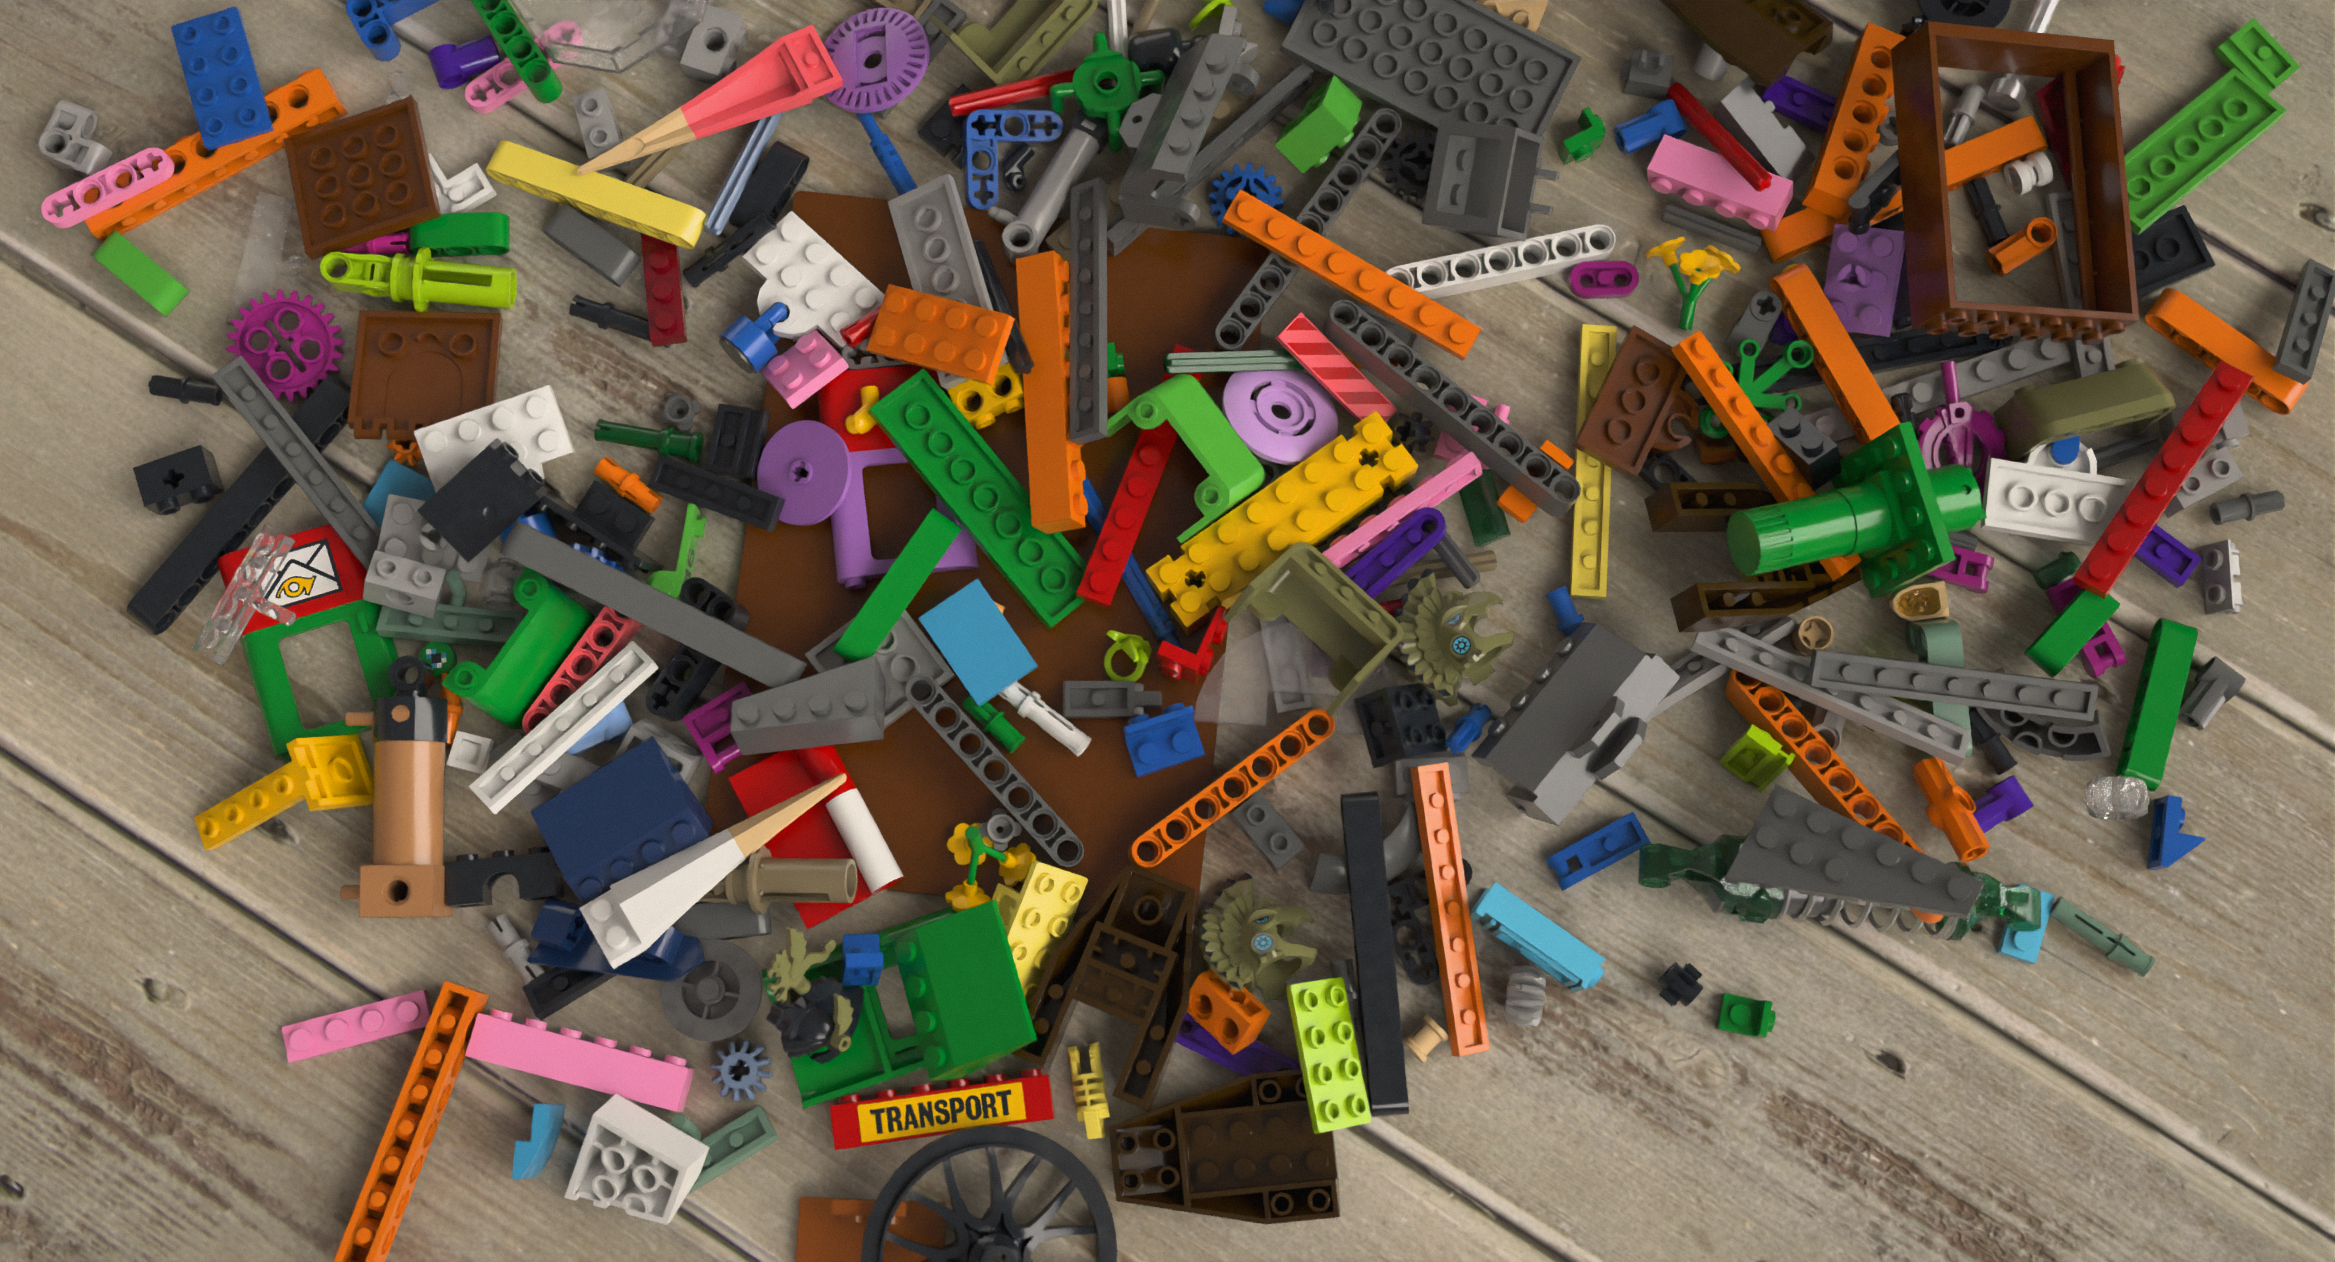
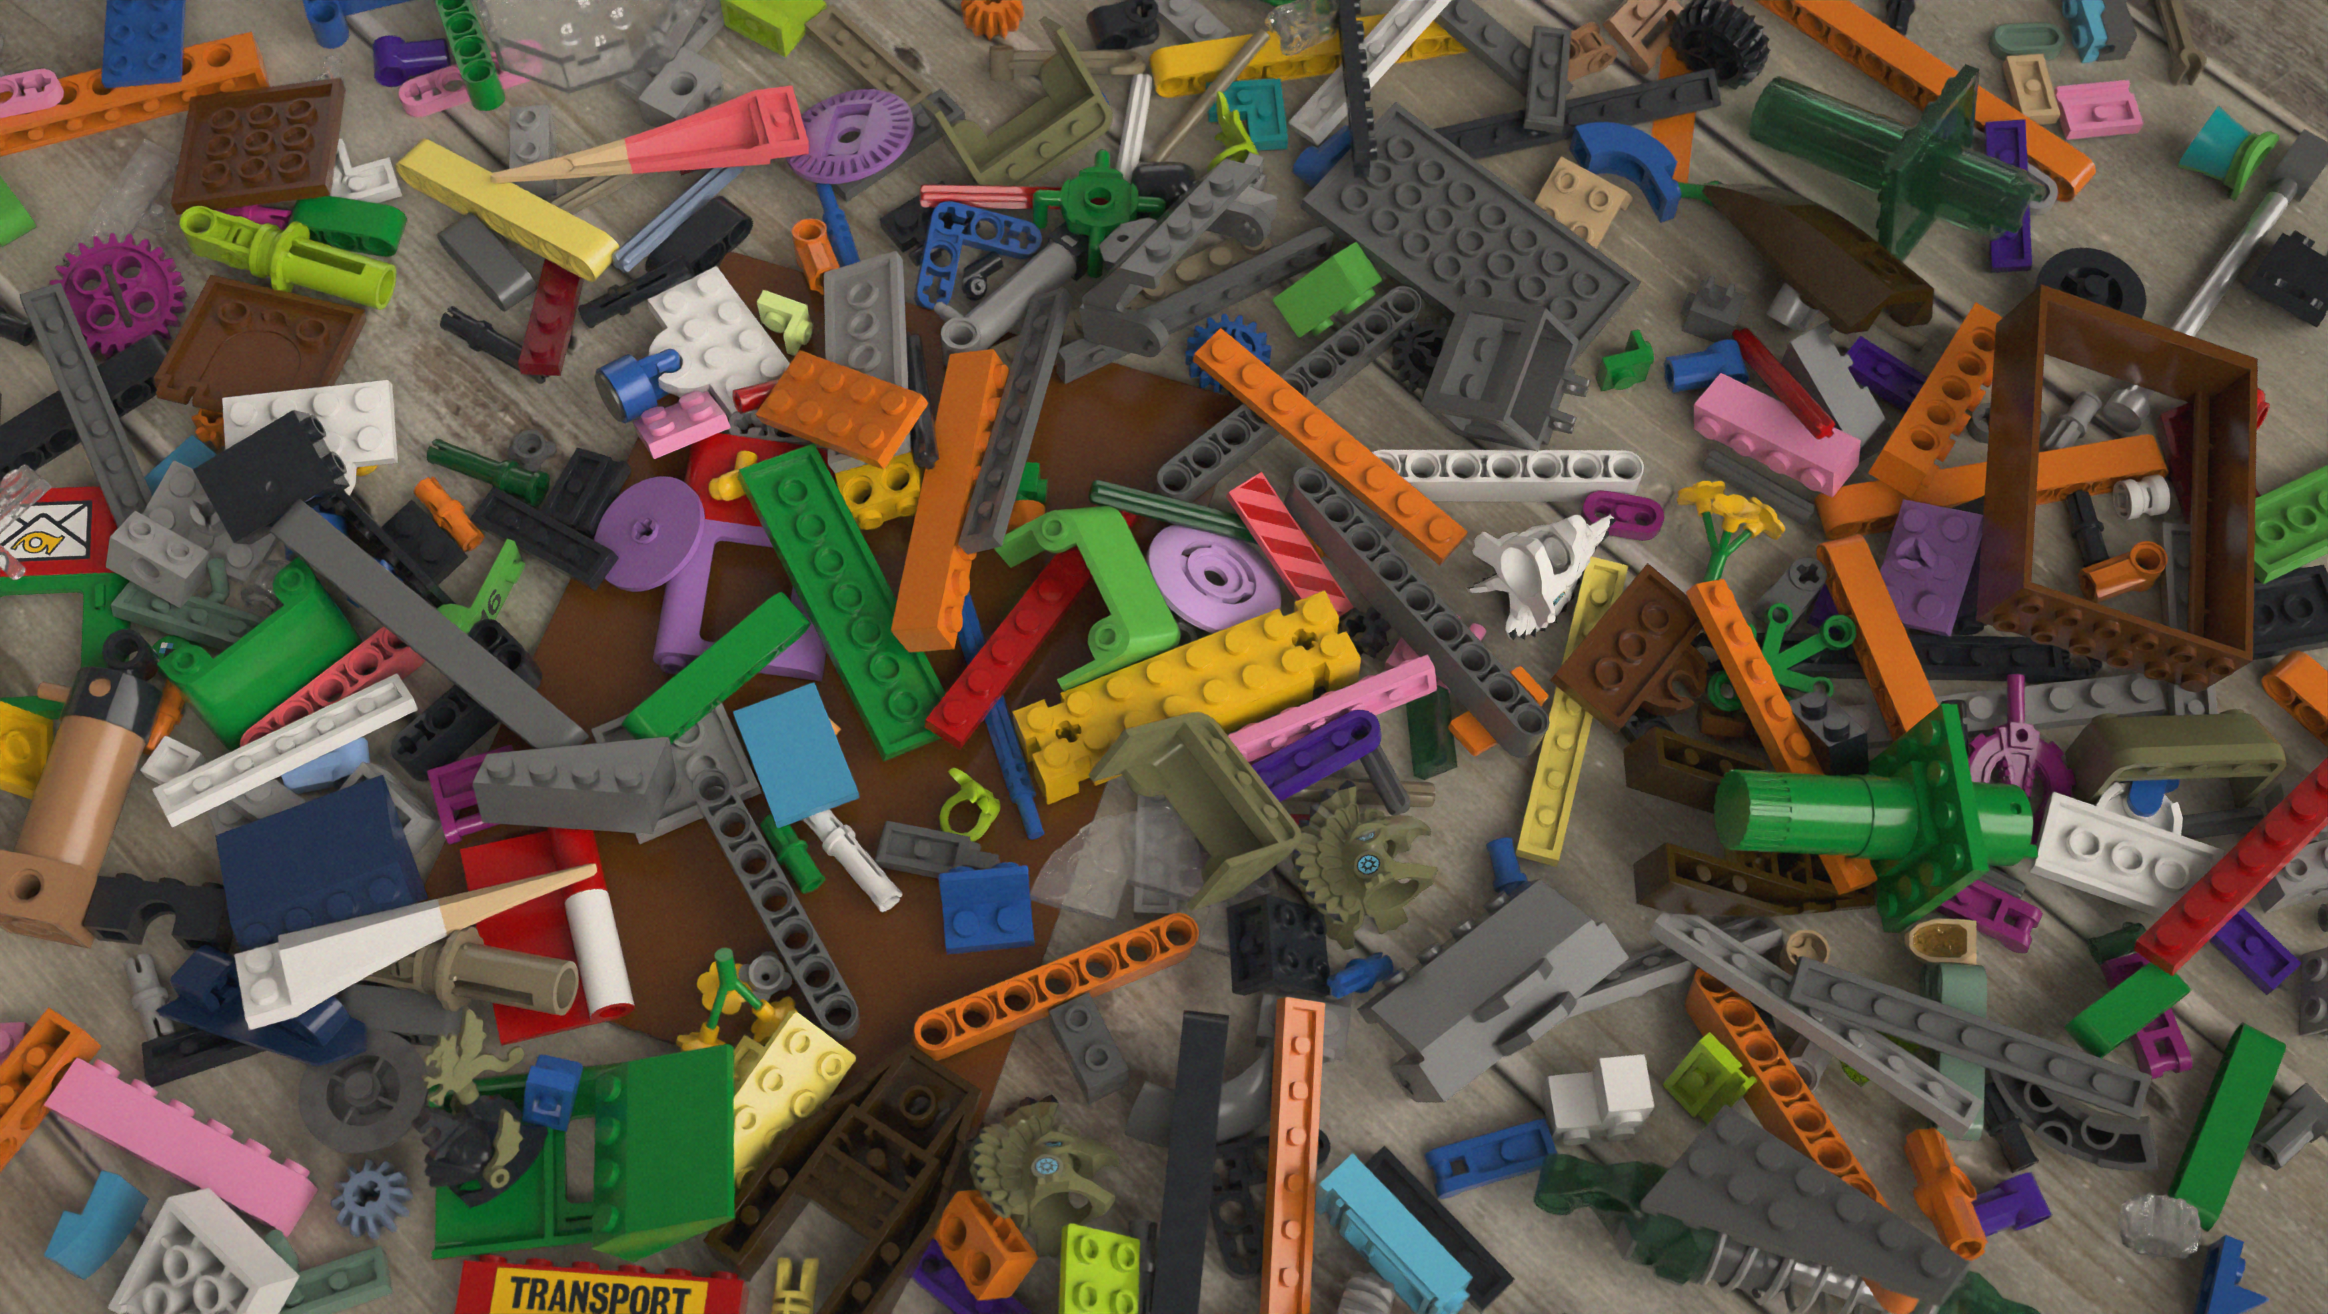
camera: 10 degrees right, 15 degrees down
red bracket [1157,605,1228,684] -> none
black plate [1848,149,1901,235] -> none
none -> yellowish green bracket [757,290,813,356]
none -> orange piece [792,218,840,295]
none -> black plate [1364,1145,1515,1314]
none -> white piece [1466,514,1616,640]
none -> white brick [1541,1054,1654,1145]

